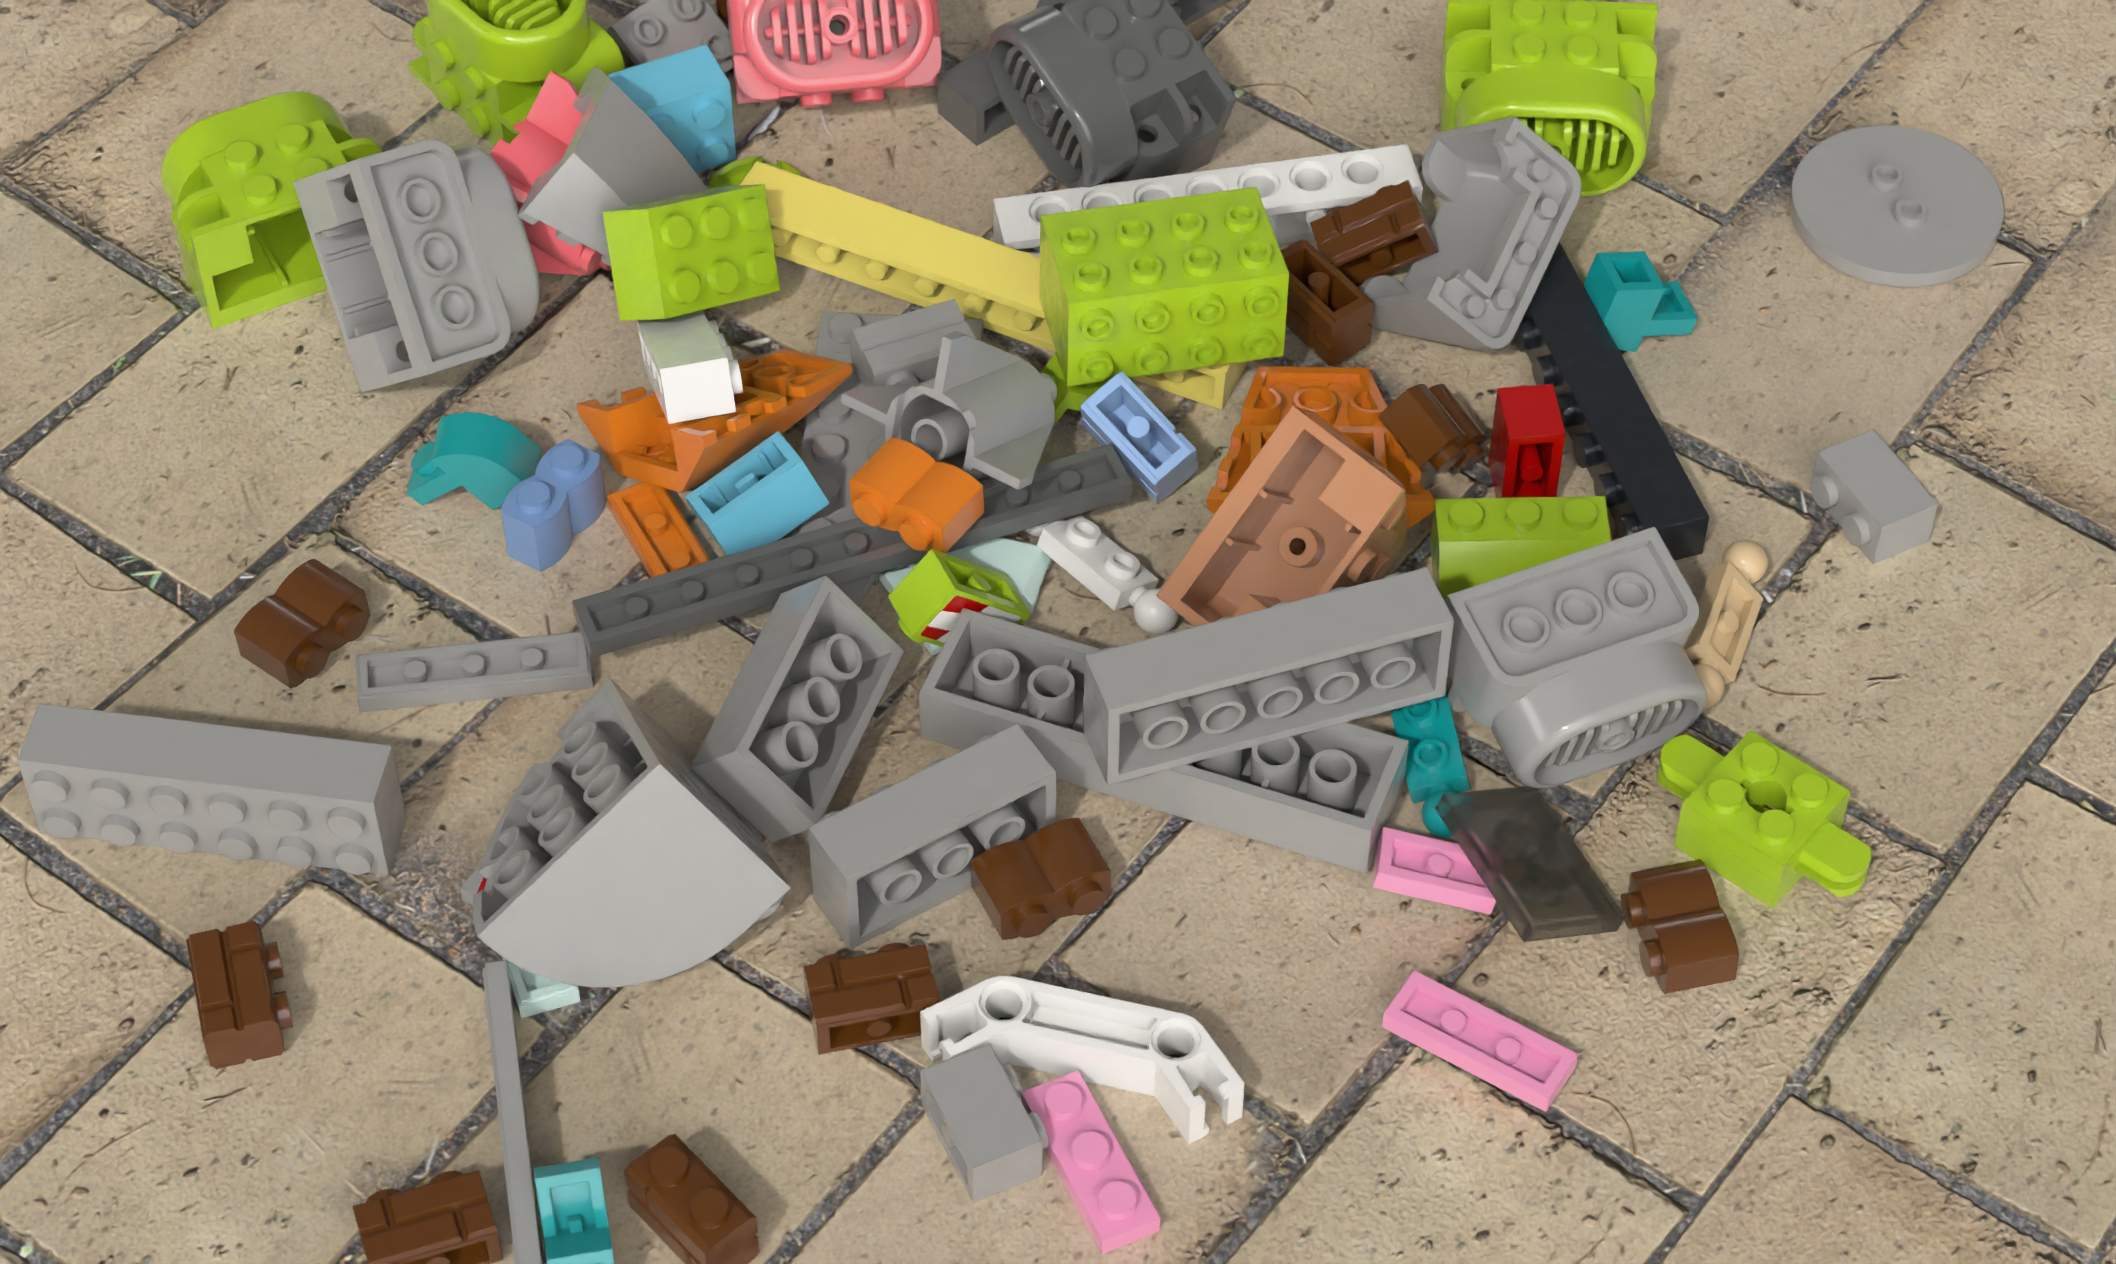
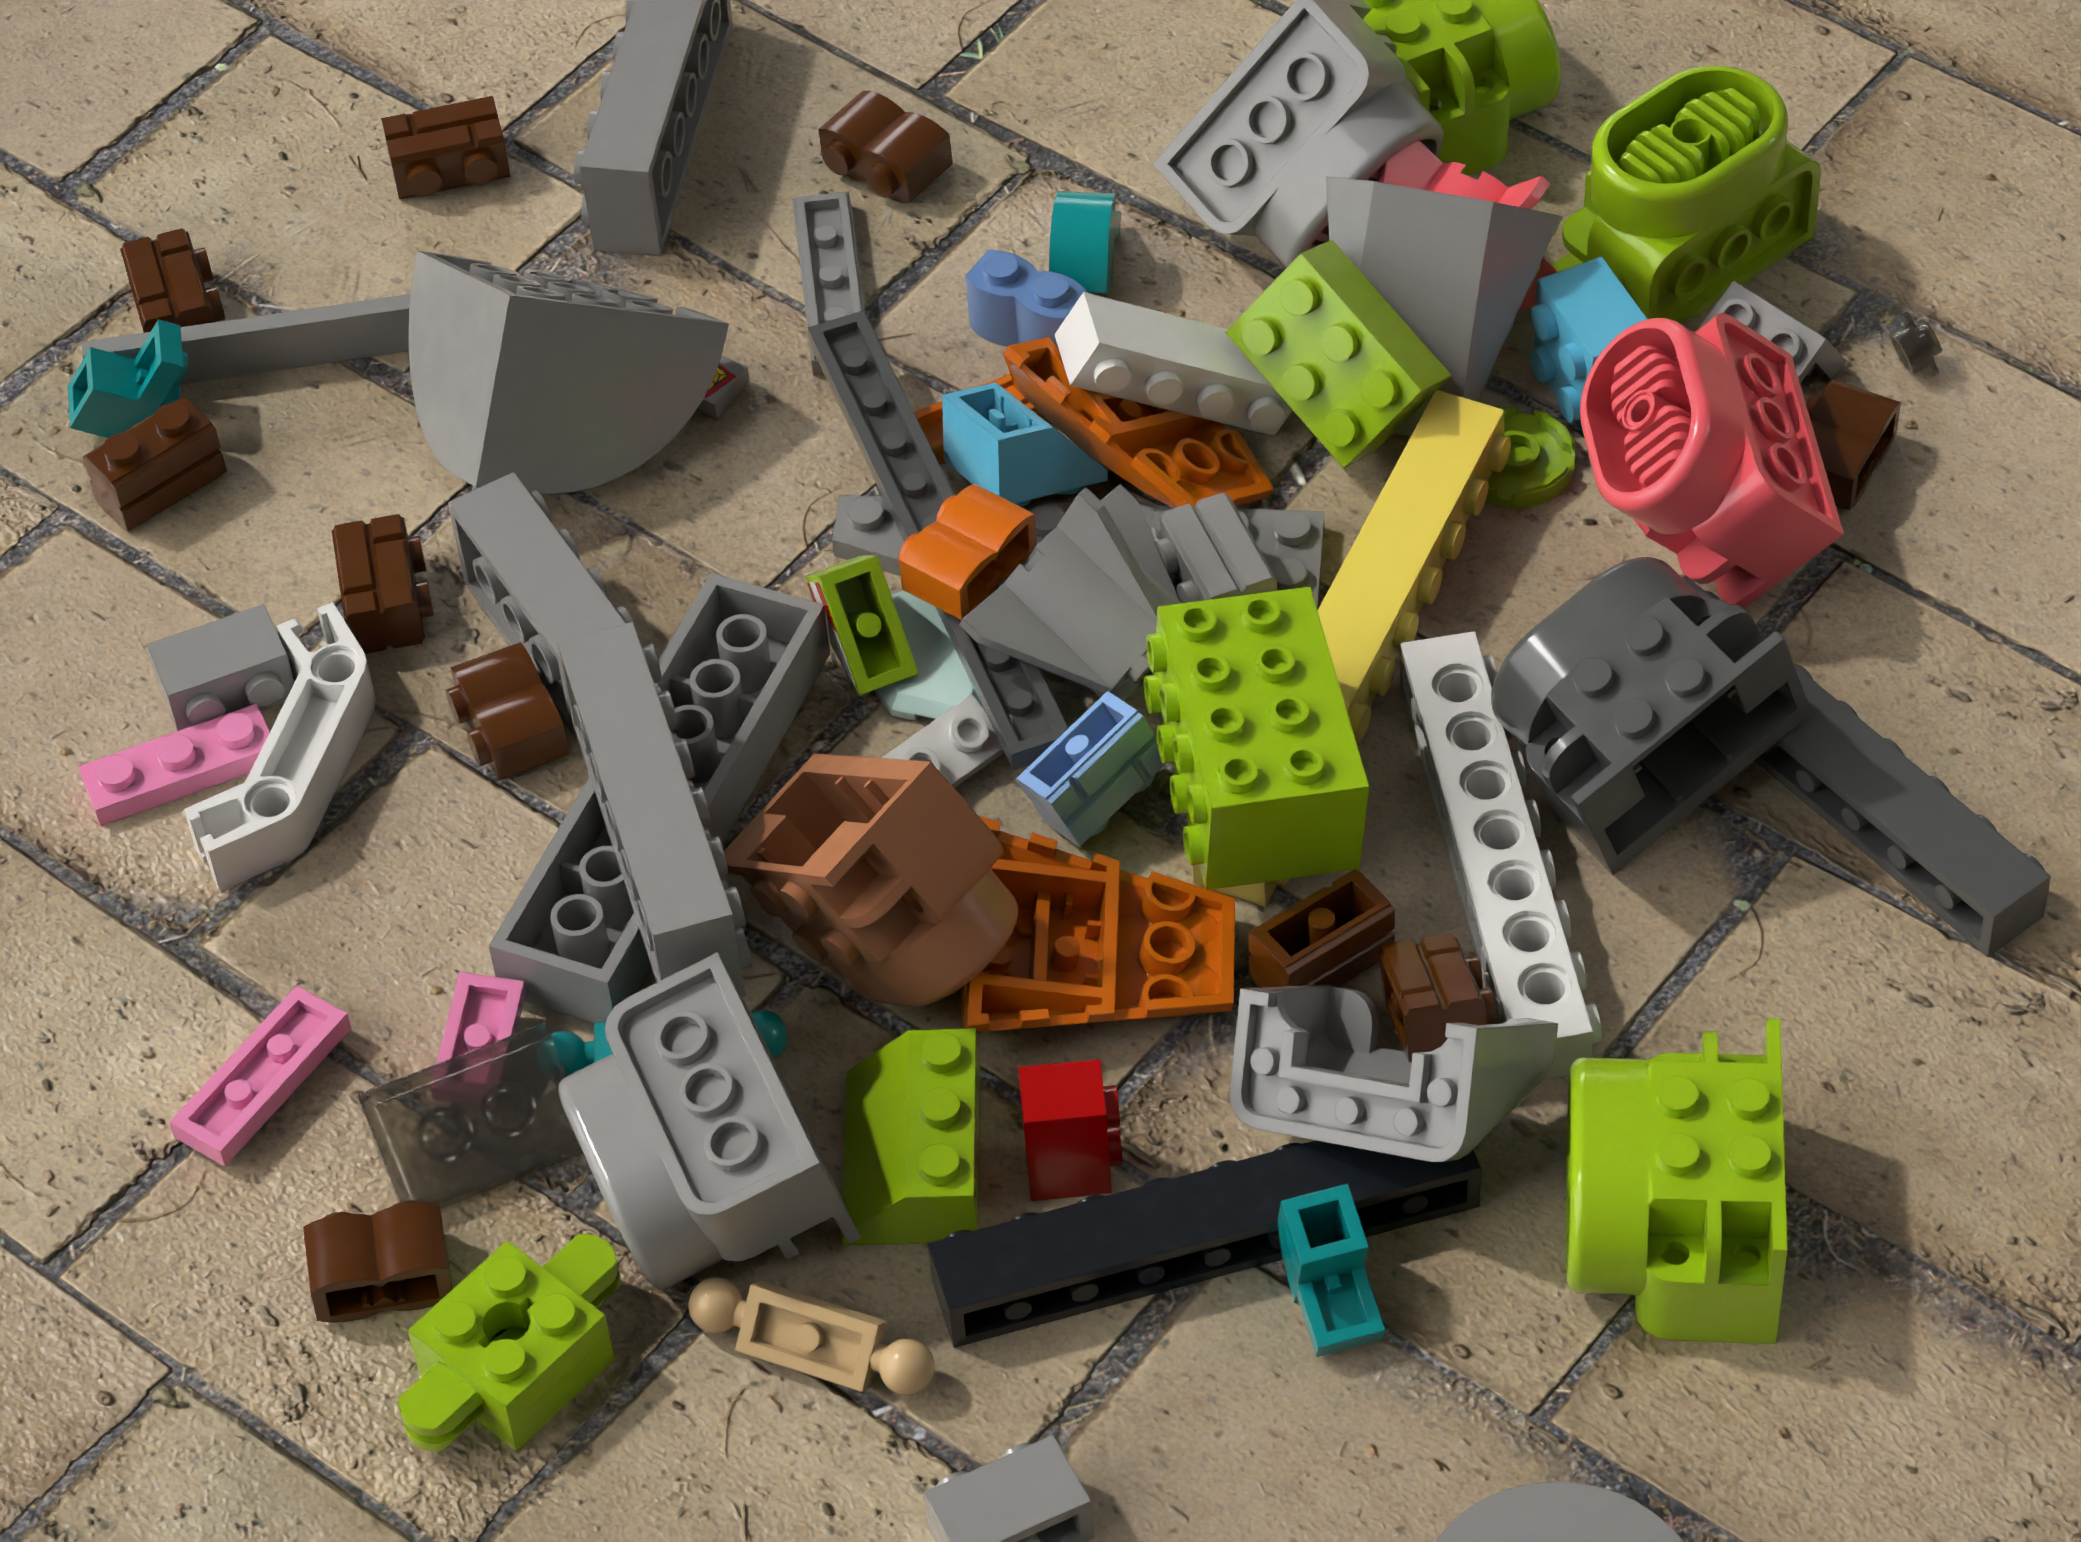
camera: 95 degrees right, 0 degrees up
light grey brick [690,576,904,842] -> none
reddish brown brick [1378,384,1487,473] -> none

